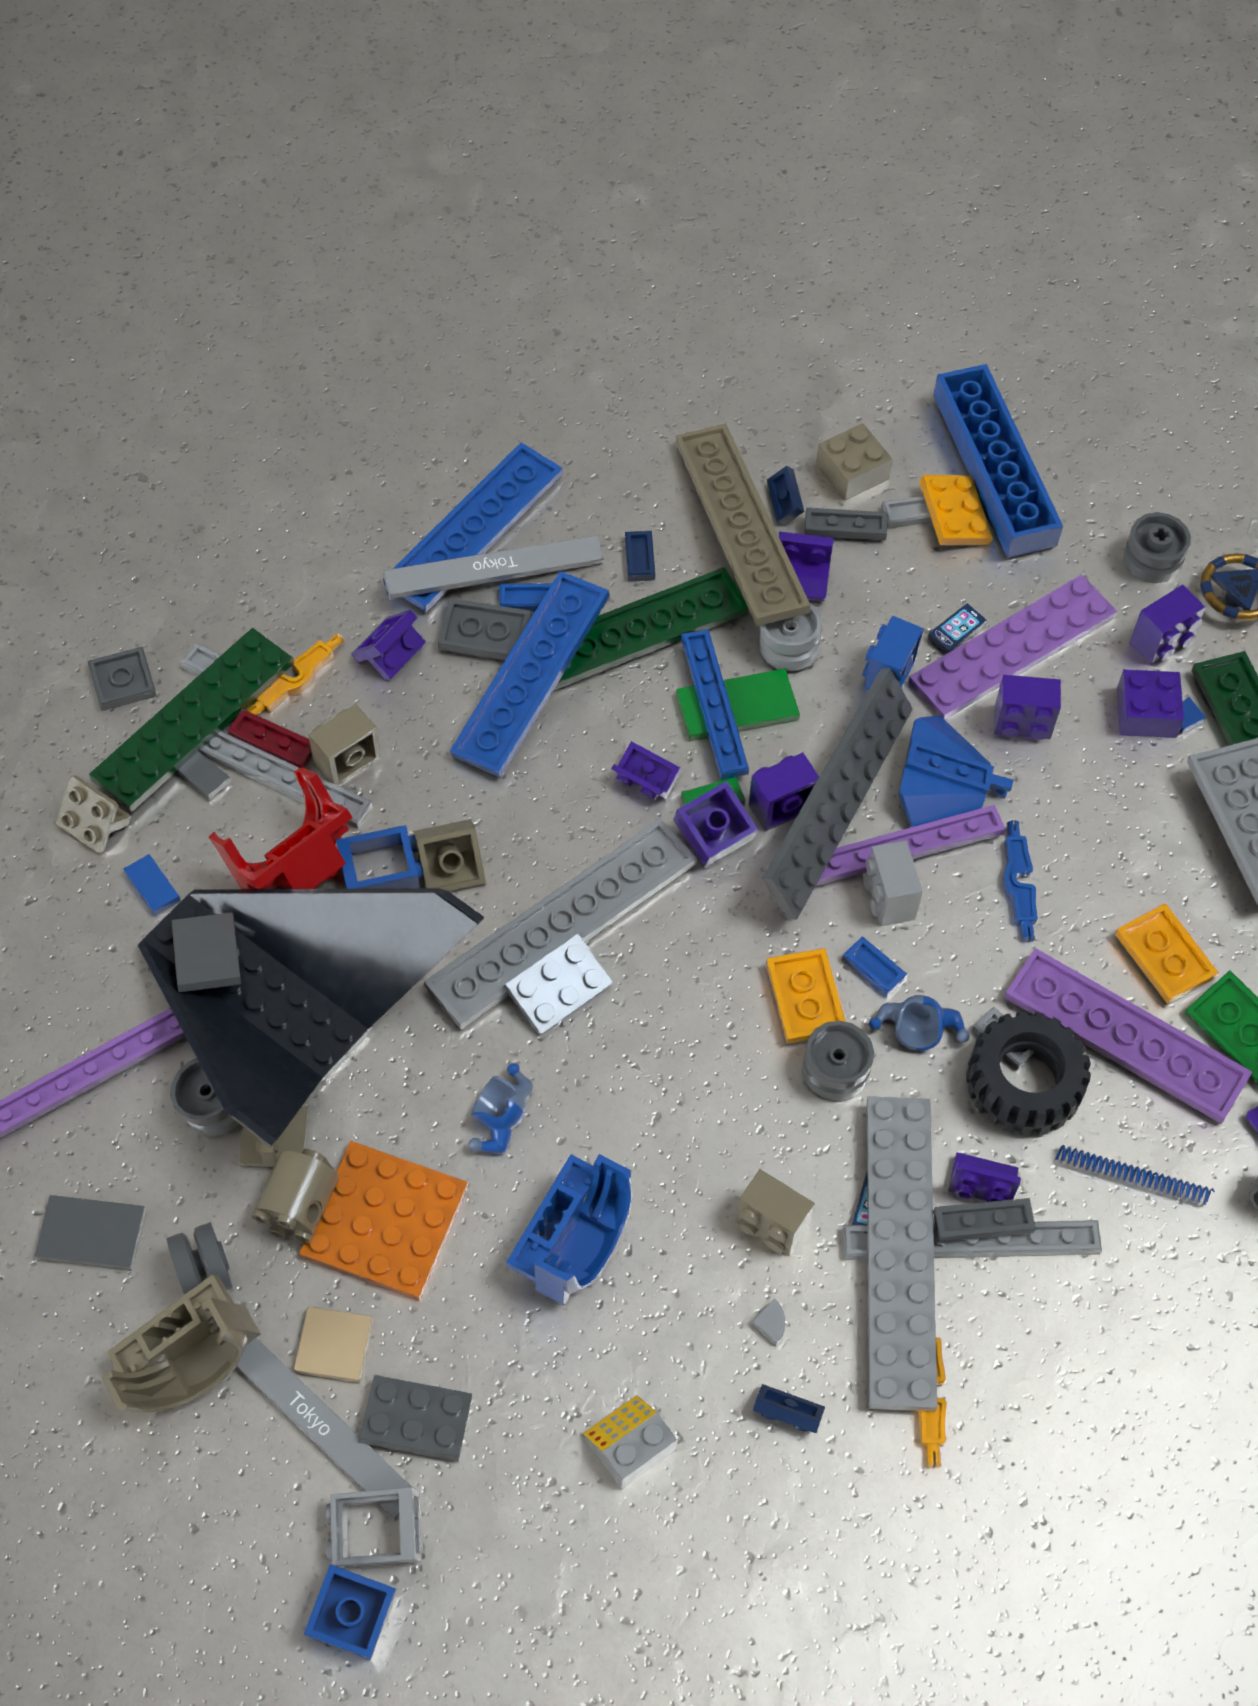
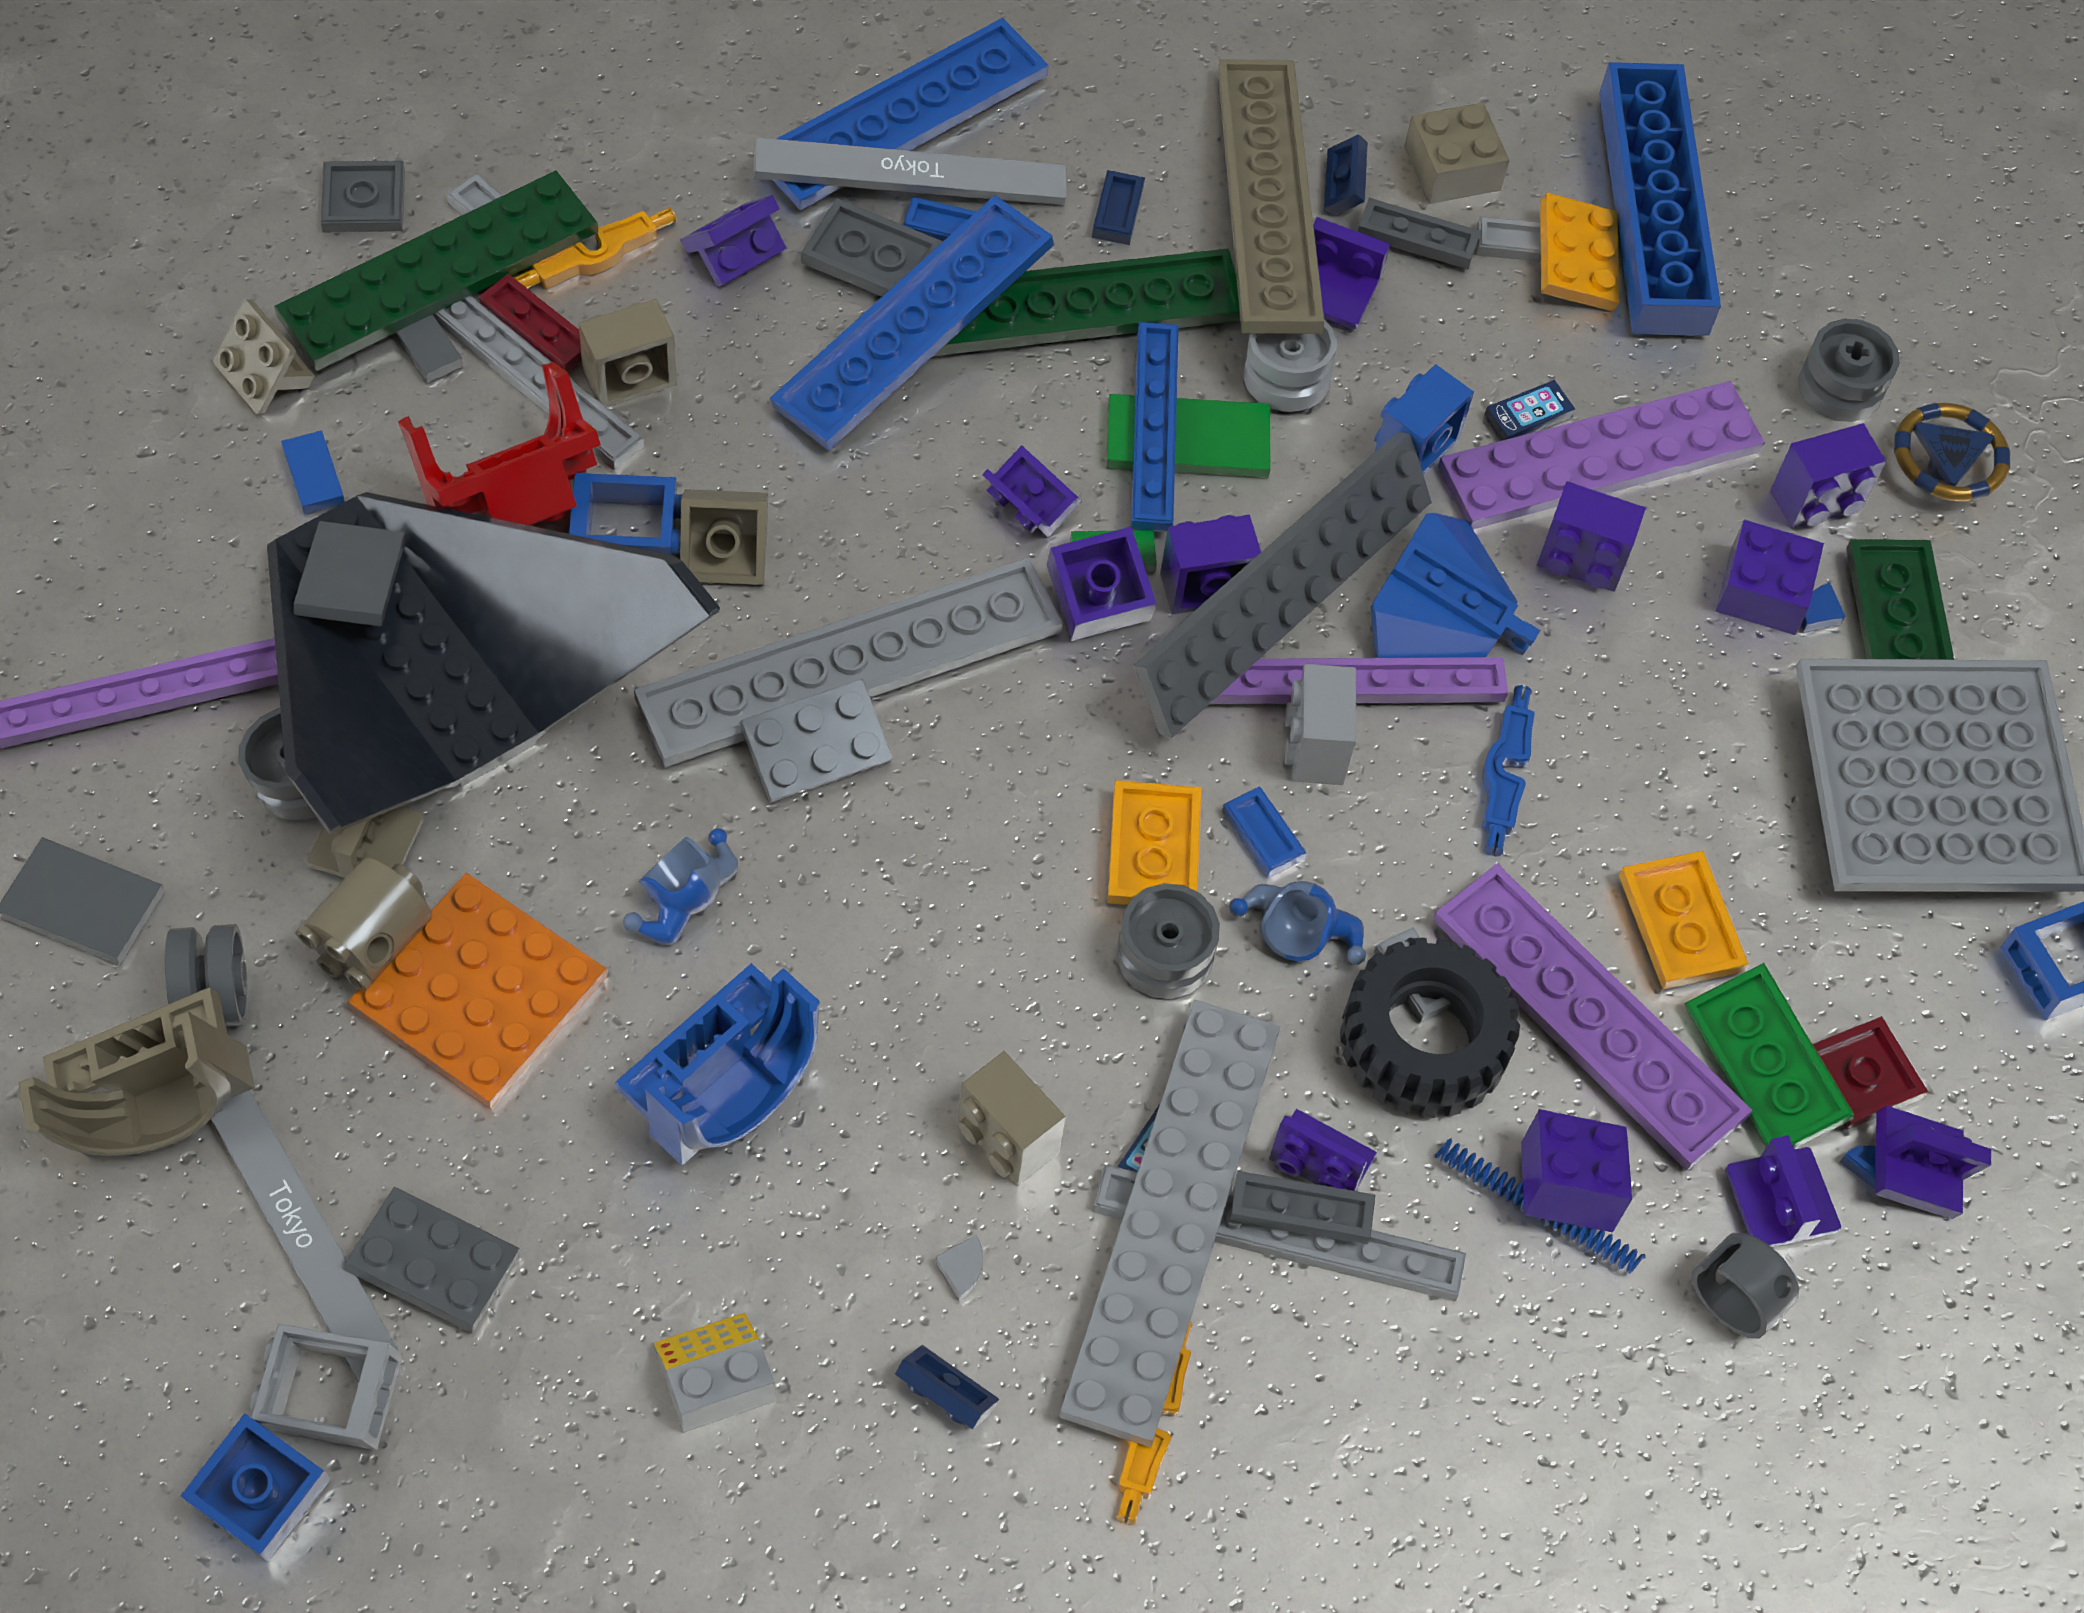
camera: 10 degrees right, 0 degrees up
tan tile [294,1307,373,1383] -> none
none -> dark purple brick [1521,1109,1632,1232]

